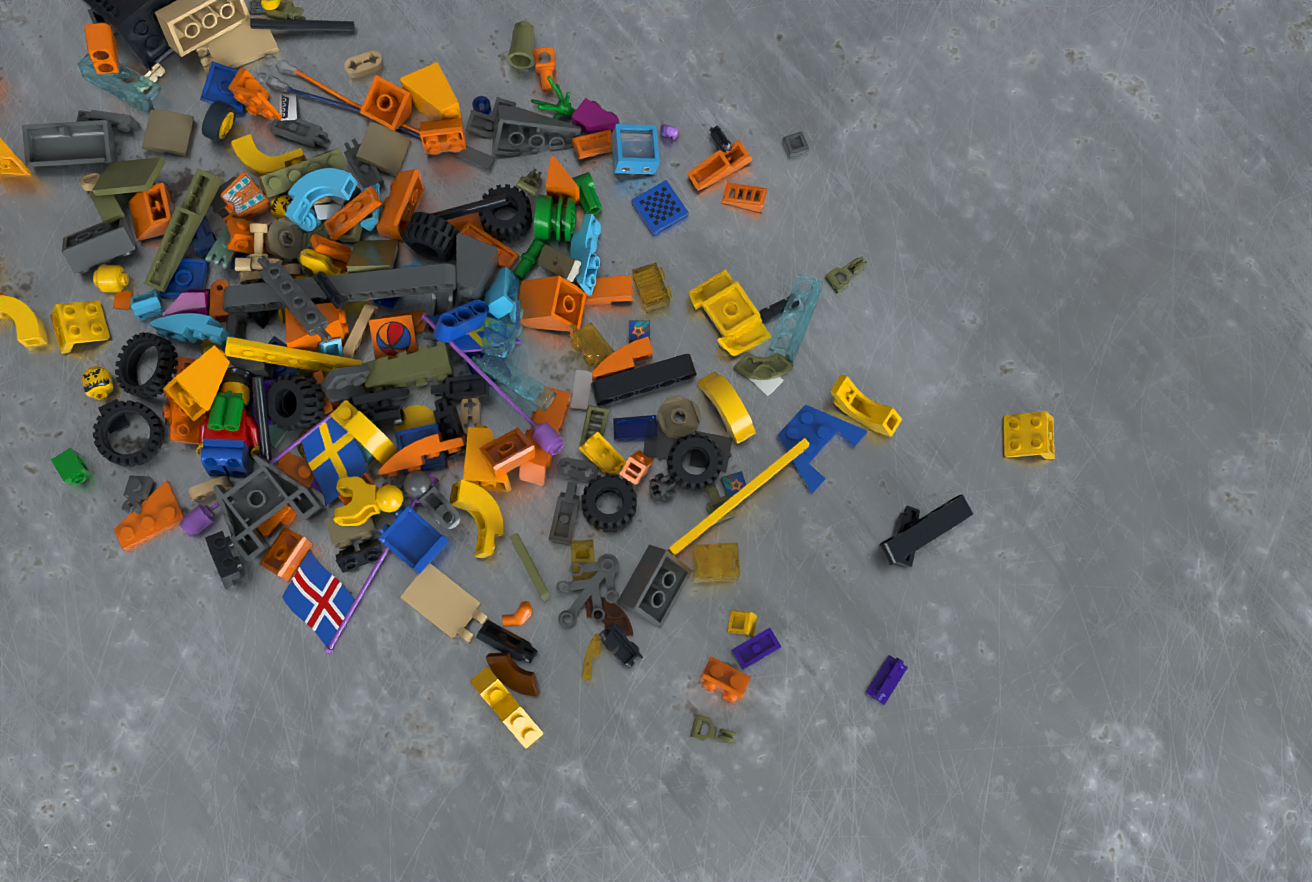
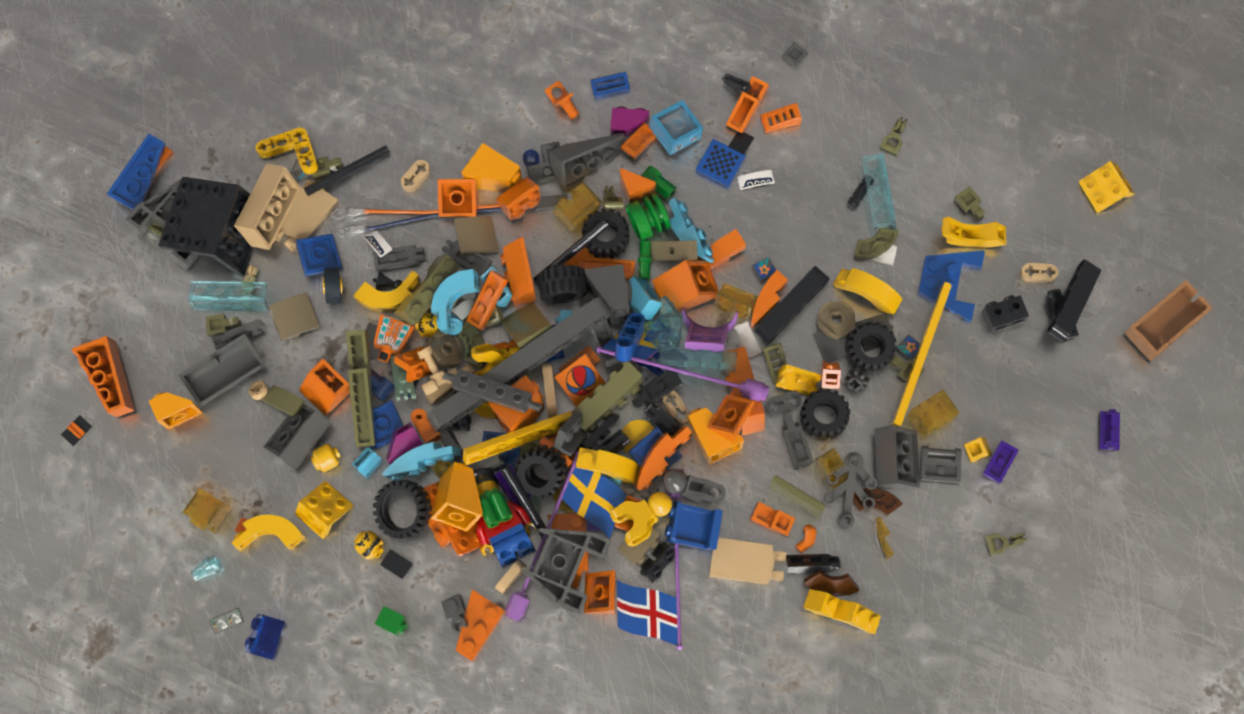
camera: 20 degrees left, 0 degrees up
orange piece [84,23,119,74] -> none
olive tile [92,157,165,196] -> none
black tyre [92,400,164,467] -> none
orange sticker [113,290,133,309] -> none
black plate [205,531,243,589] -> none
orange bracket [228,68,282,120] -> none
orange tile [310,234,352,263] -> none
black axle [314,271,346,309] -> none
medium azure slope [318,337,343,357] -> none
yellow arch [449,479,504,558] -> none
olive plant [506,21,535,69] -> none
green plant [531,76,576,119] -> none
black hinge [599,623,643,669] -> none
clear blue tile [613,415,657,440] -> none
clear yellow brick [632,262,672,313] -> none
medium lavender piece [660,124,680,140] -> none
yellow piece [688,269,771,356] -> none
orange bracket [699,656,751,703] -> none
none -> olive plate [205,314,241,337]
none -> black piece [373,272,402,290]
none -> clear yellow piece [553,182,602,233]
none -> blue tile [590,72,630,99]
none -> medium lavender piece [681,308,738,352]
none -> black piece [728,132,754,155]
none -> white sticker [737,170,775,190]
none -> orange slope [749,502,796,536]
none -> dark grey plate [920,446,962,483]
none -> olive plate [954,186,985,221]
none -> black brick [982,295,1029,333]
none -> tan beam [1020,263,1058,283]
none -> medium nougat piece [1124,280,1213,362]

